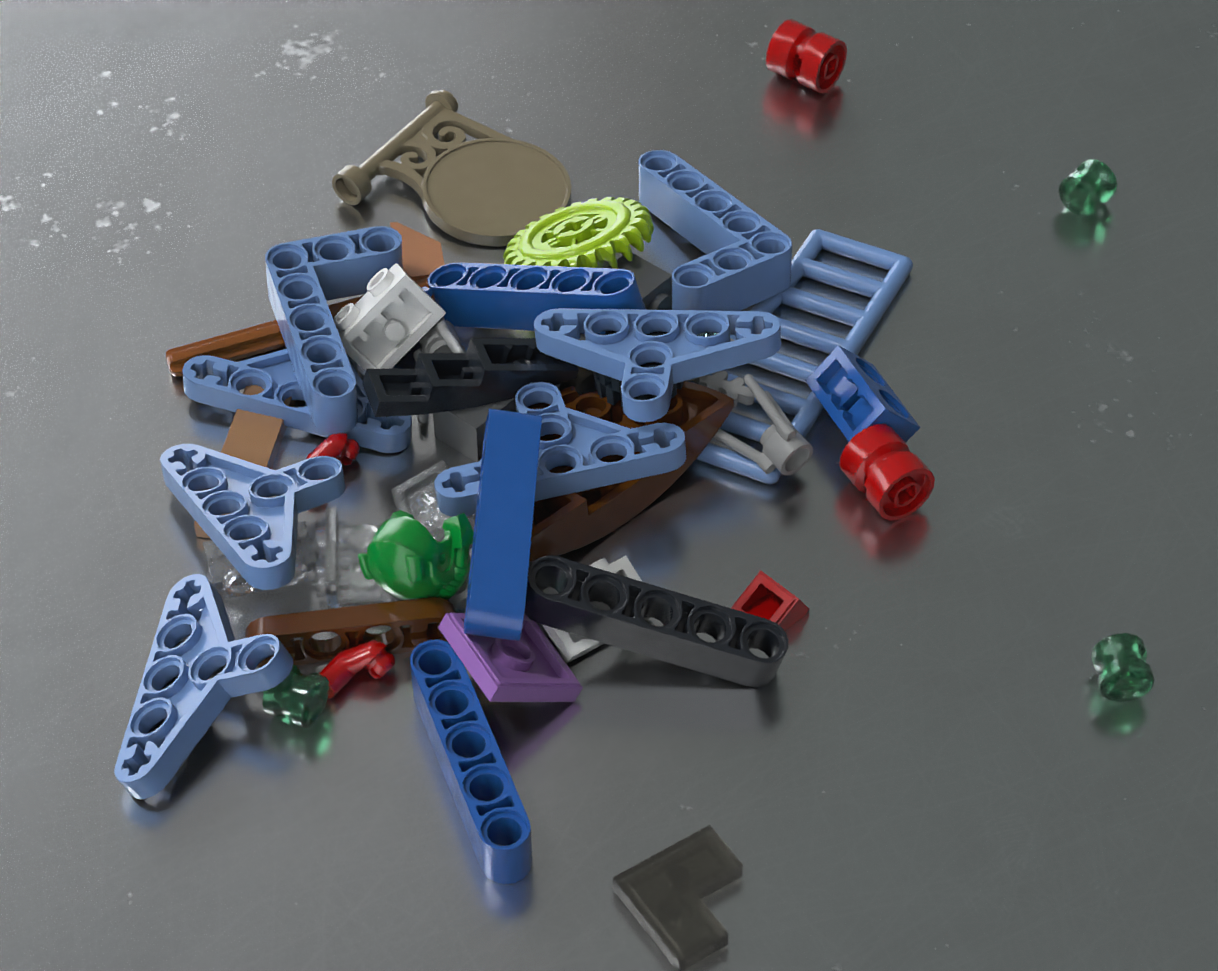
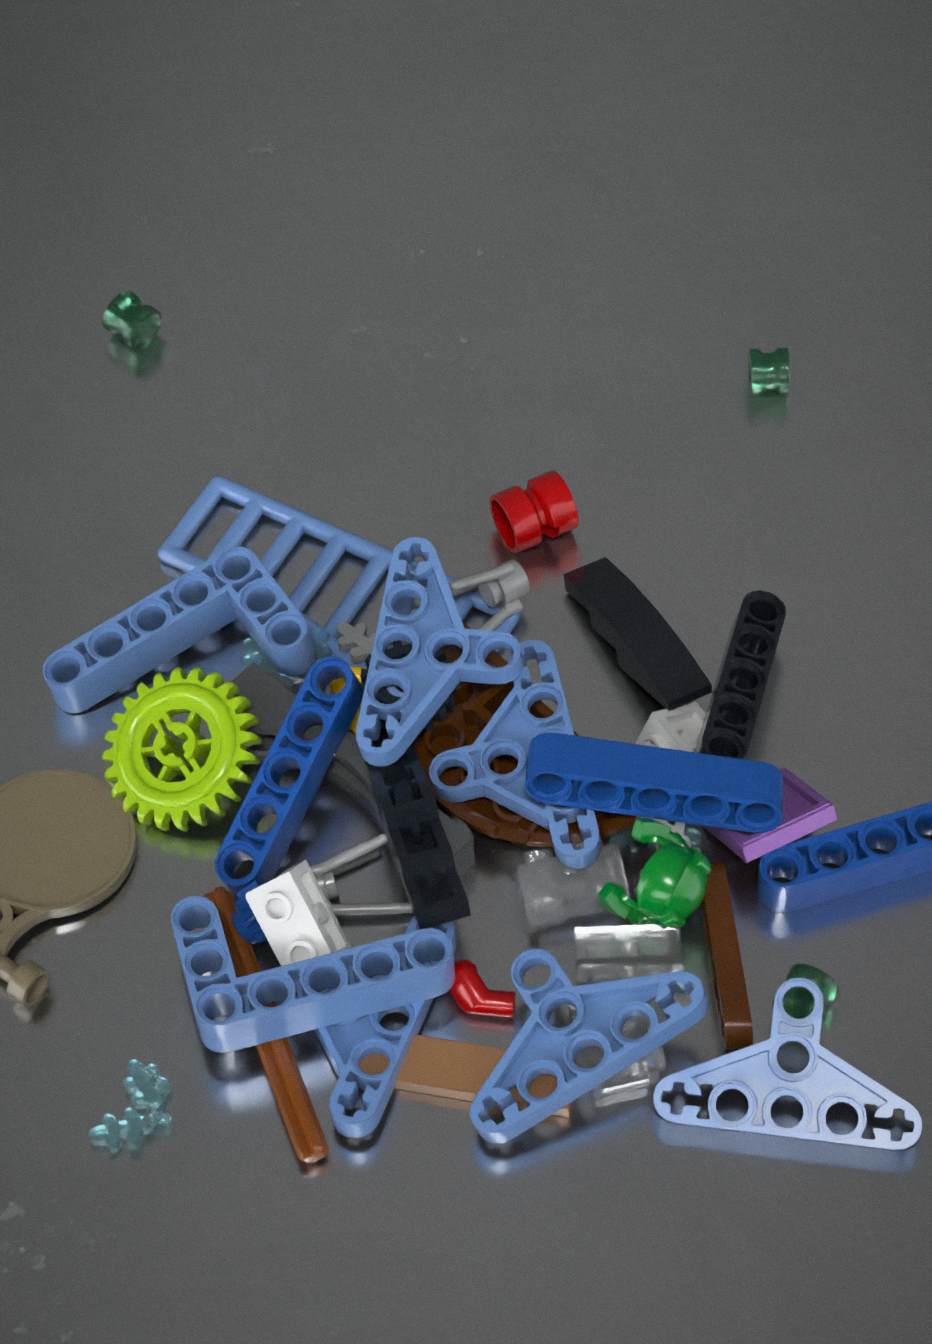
camera: 85 degrees left, 10 degrees up
red arm [313,640,395,698] -> none
nougat tile [390,222,445,281] -> none
red slope [731,570,810,631] -> none
blue brick [805,345,921,443] -> none
none -> clear light blue animal [88,1059,172,1153]
none -> black slope [563,557,712,711]

